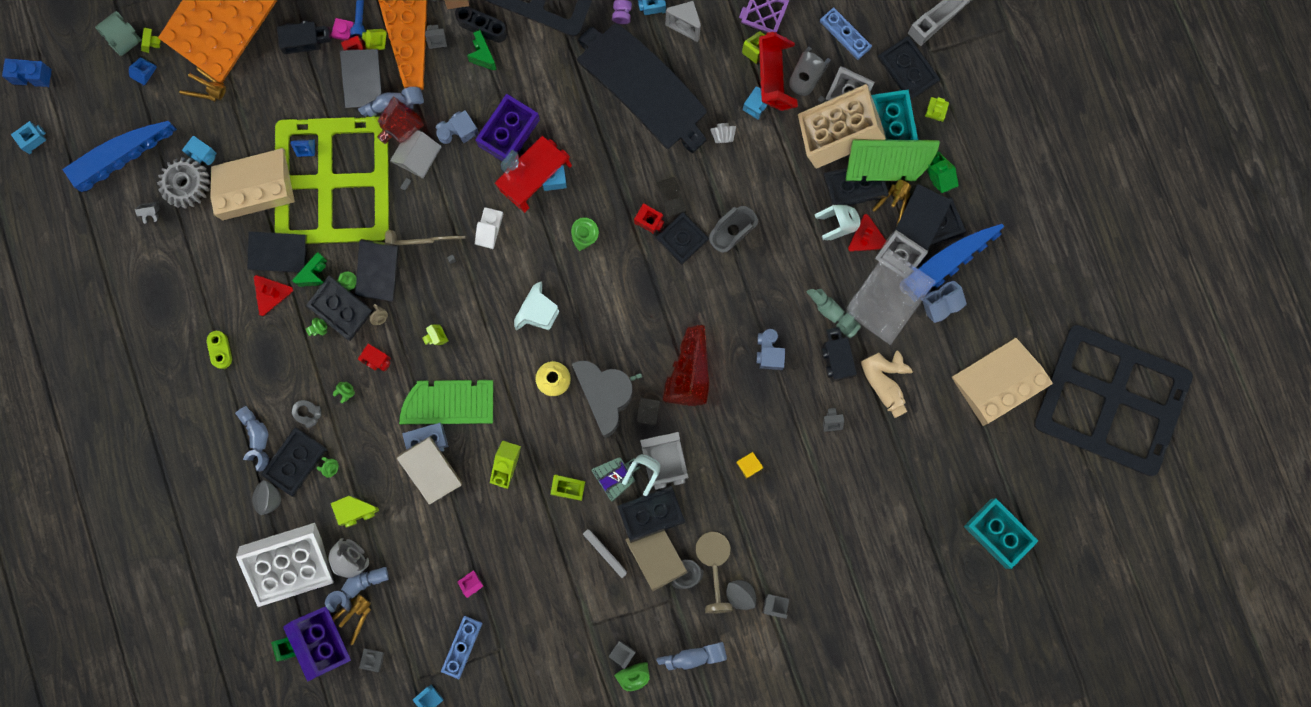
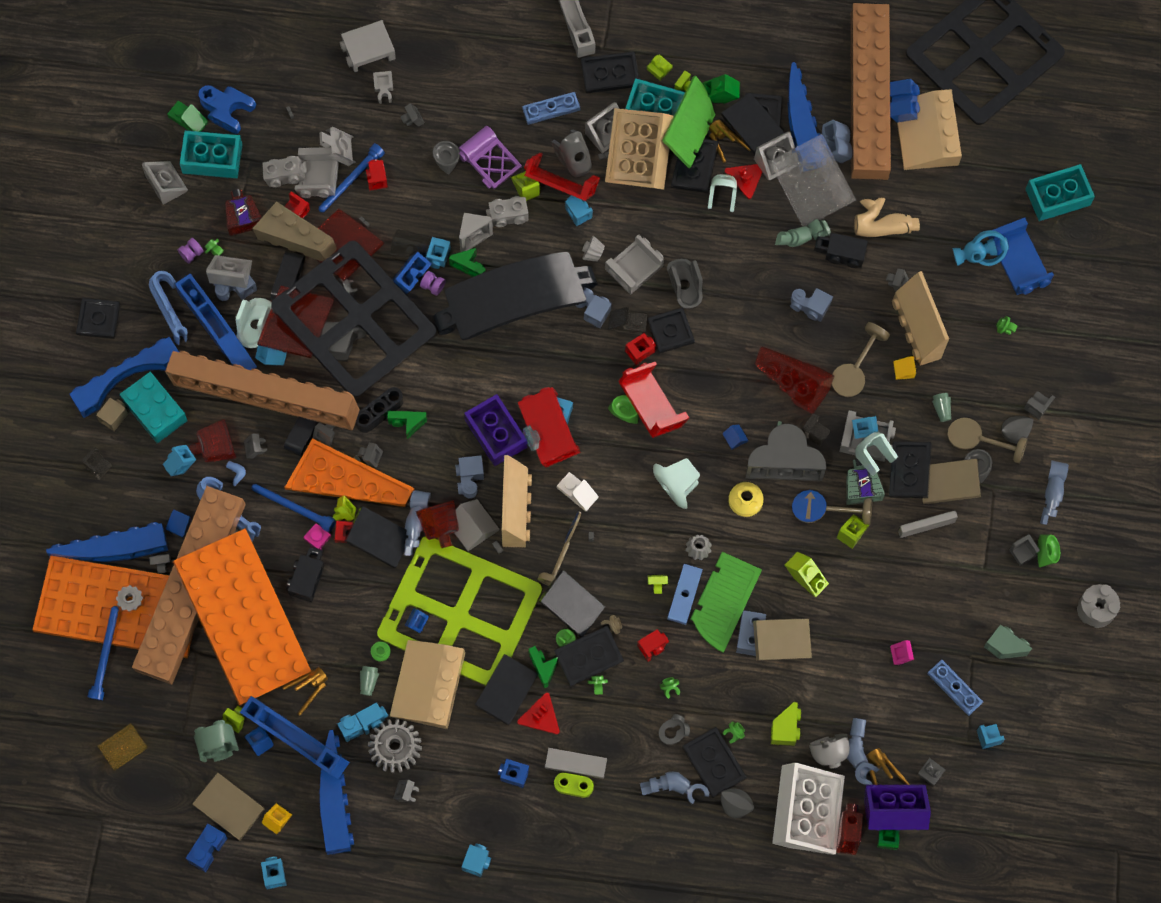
camera: 65 degrees left, 10 degrees down
none -> dark tan tile [193,773,265,841]
none -> blue arch [240,696,350,779]
none -> yellow slope [262,803,292,834]
none -> dark azure brick [337,715,364,742]
none -> sand green cone [360,666,379,696]
none -> bright green plate [371,642,391,662]
none -> green slope [449,248,486,277]
none -> dark azure brick [462,844,491,877]
none -> light grey brick [486,196,528,227]
none -> blue brick [498,759,529,788]
none -> tan slope [502,455,532,547]
none -> light grey tile [545,748,607,779]
none -> sand blue brick [575,288,612,328]
none -> light grey panel [605,235,664,295]
none -> panel [618,362,689,438]
none -> medium blue tile [667,564,703,625]
none -> lime tile [674,71,691,92]
none -> light grey piece [686,535,712,560]
none -> blue slope [723,425,749,450]
none -> piece [792,490,872,525]
none -> dark tan piece [831,322,890,397]
none -> clear red torso [836,803,863,855]
none -> medium nougat brick [851,3,891,180]
none -> dark azure brick [852,416,879,439]
none -> blue brick [890,79,920,123]
none -> tan slope [892,271,949,365]
none -> sand green cone [932,393,952,422]
none -> dark azure piece [952,230,1009,266]
none -> sand green slope [984,624,1032,659]
none -> blue panel [988,218,1054,295]
none -> bright green plate [996,316,1017,335]

